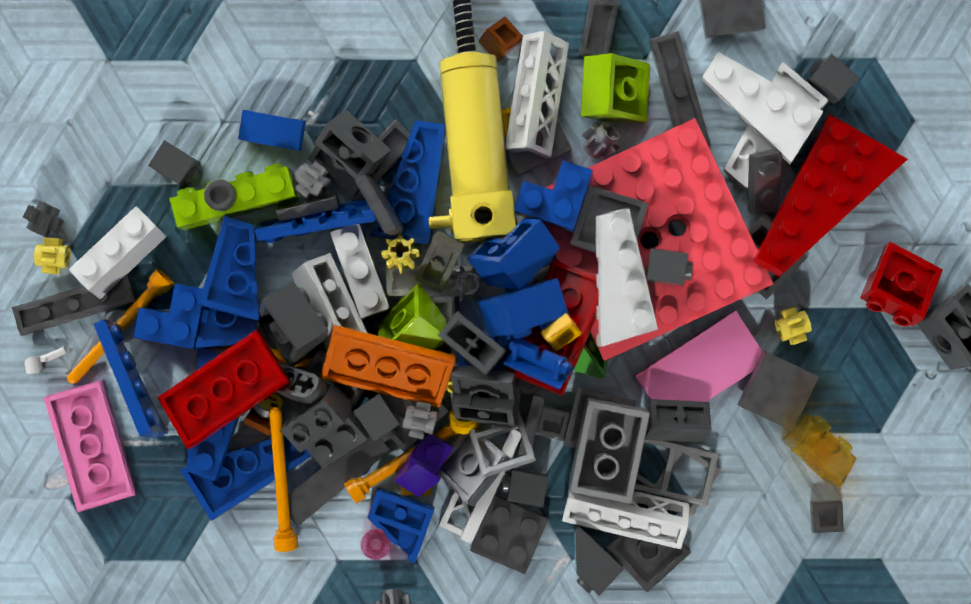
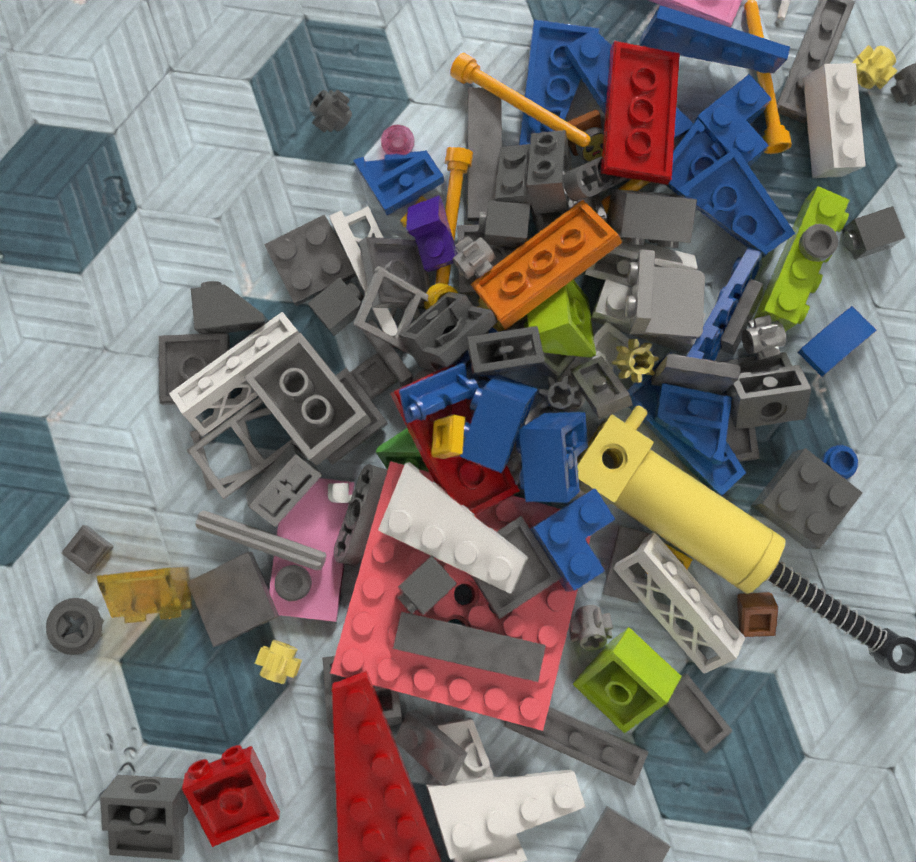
camera: 130 degrees right, 5 degrees down
none -> dark grey gear [46,598,105,655]
none -> light grey axle [195,511,326,570]
none -> flat silver tile [275,565,312,601]
none -> white hand [328,483,352,503]
none -> dark grey beam [334,464,387,567]
none -> flat silver tile [393,612,546,682]
none -> light grey bracket [625,249,705,339]
none -> blue wing [654,383,732,465]
none -> dark grey brick [751,448,863,549]
none -> blue plate [822,445,858,479]

